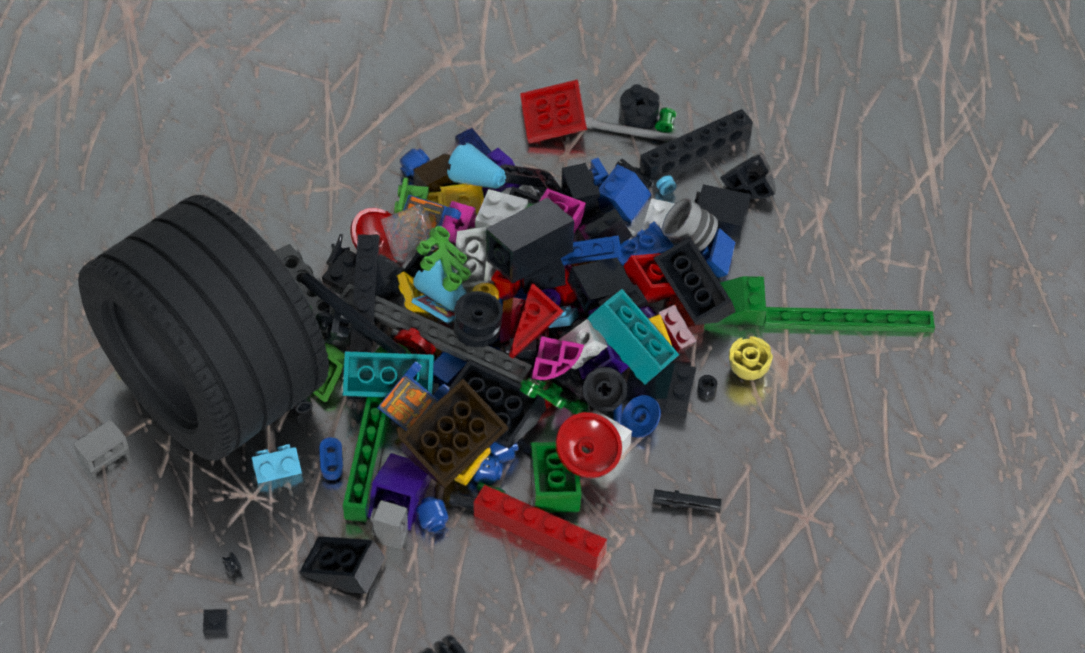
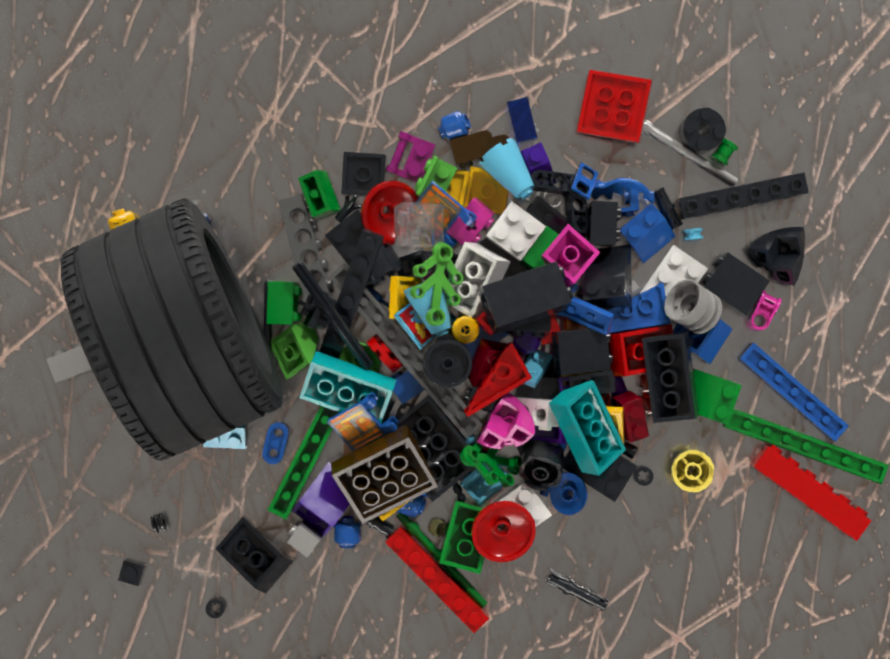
camera: 20 degrees right, 35 degrees up
none -> black bush [205,598,226,618]
none -> green brick [298,170,340,218]
none -> black plate [341,152,386,196]
none -> magenta plate [385,131,436,183]
none -> olive hinge [428,519,446,537]
none -> medium azure bracket [460,463,507,507]
none -> blue piece [571,162,655,203]
none -> blue plate [739,343,849,442]
none -> dark pink piece [747,290,782,331]
none -> red brick [750,444,872,541]

